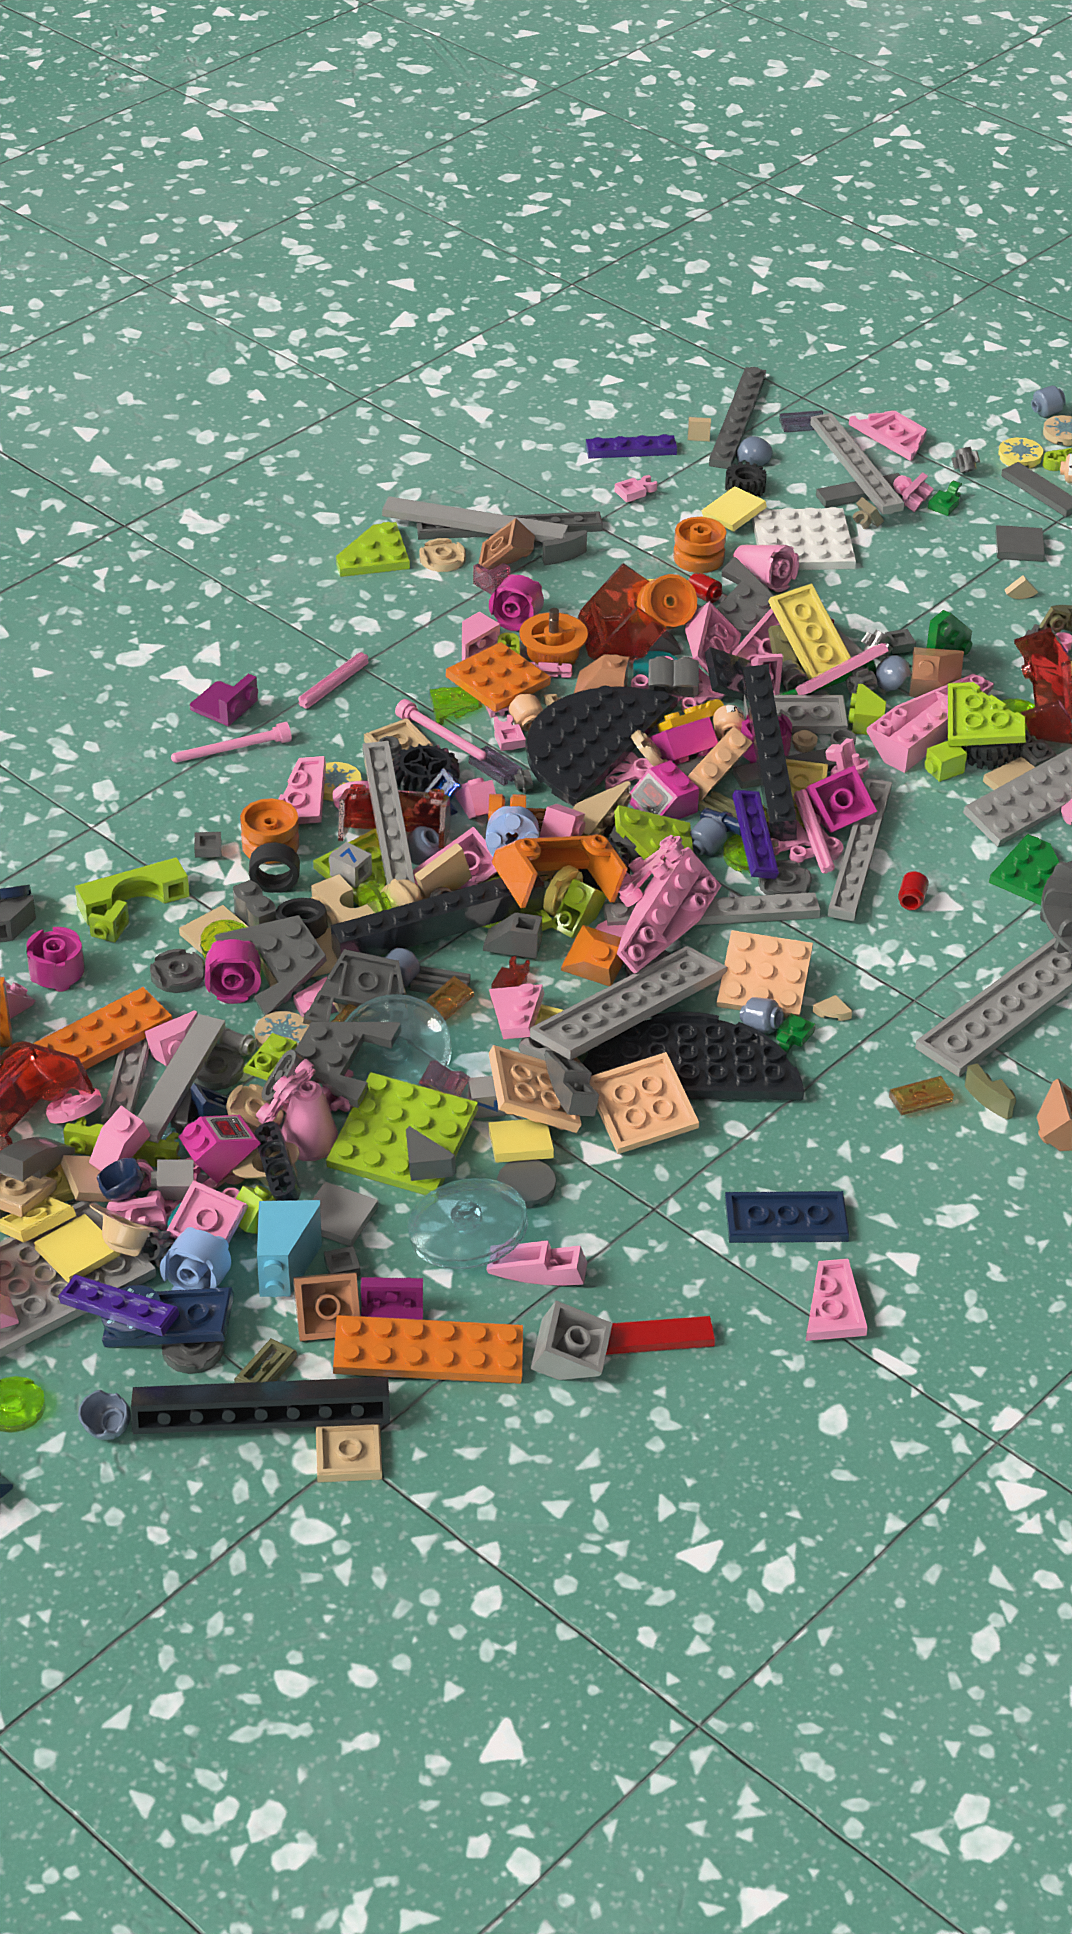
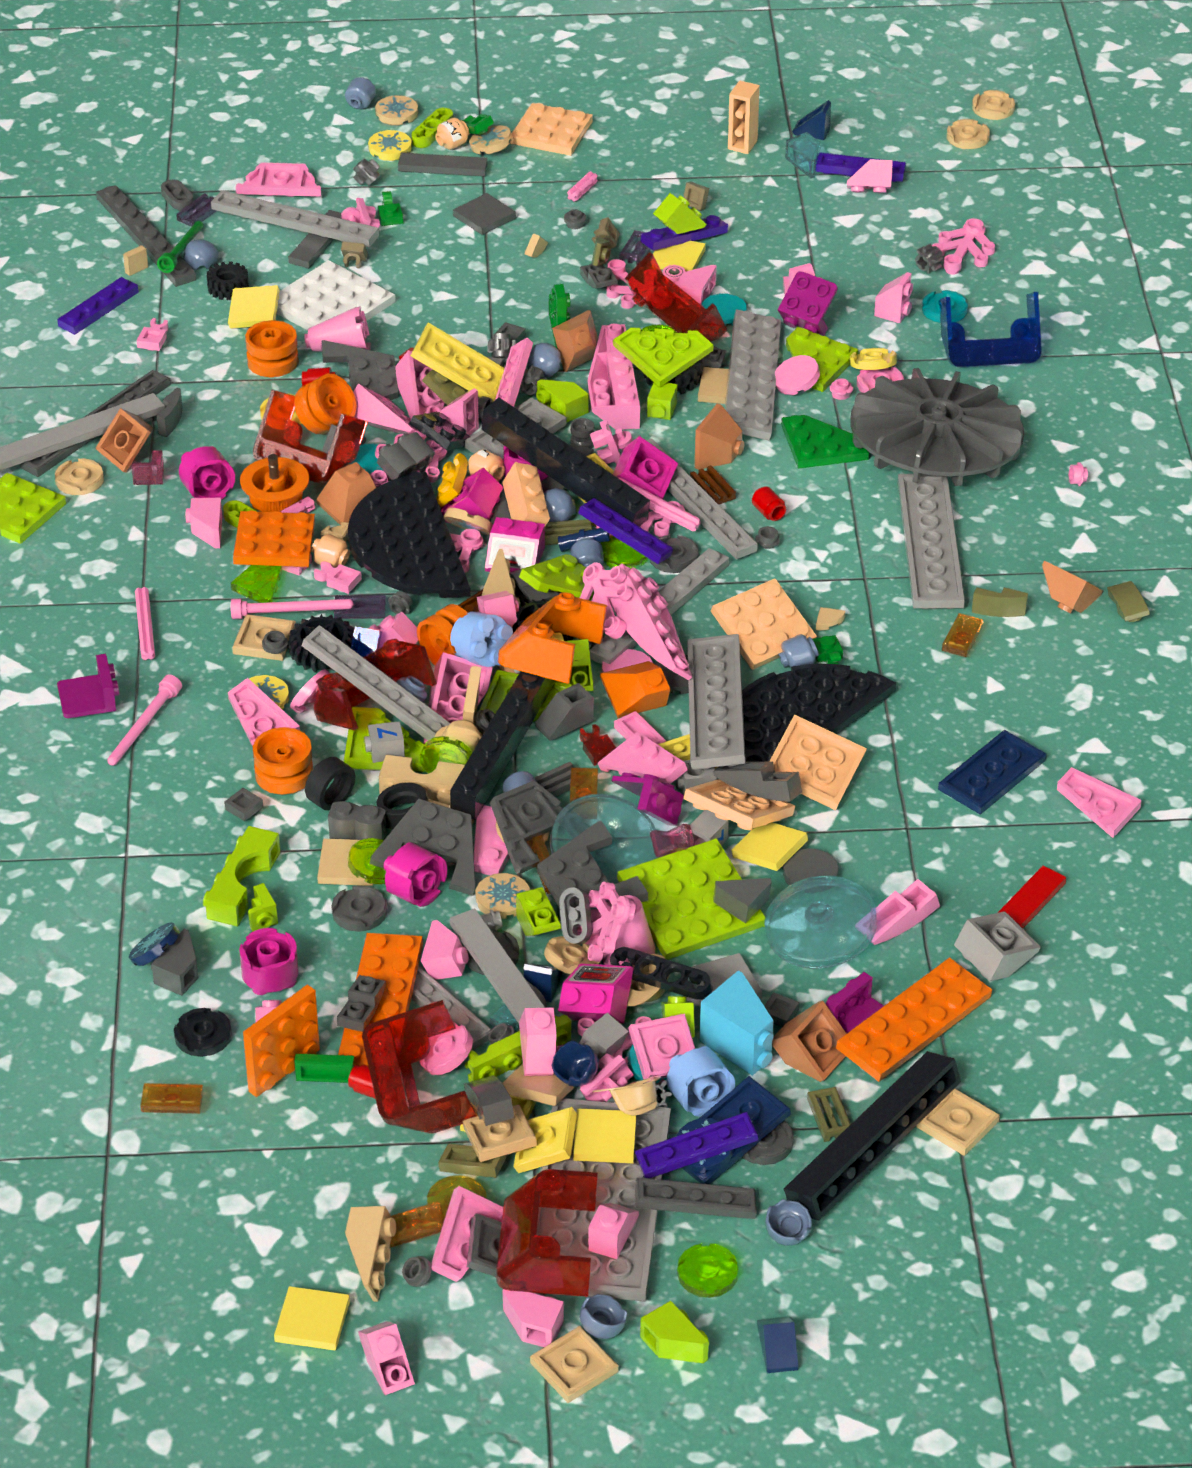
camera: 45 degrees left, 0 degrees up
none -> green piece [157,221,204,273]
none -> dark grey plate [161,180,194,211]
none -> dark grey slope [337,975,386,1032]
none -> sand blue hair [544,488,576,522]
none -> magenta bracket [612,772,684,826]
none -> bright pink tile [614,711,666,744]
none -> dark grey tile [635,1177,757,1219]
none -> reddish brown tile [690,466,736,505]
none -> nougat slope [695,403,744,469]
none -> dark grey plate [755,526,780,549]

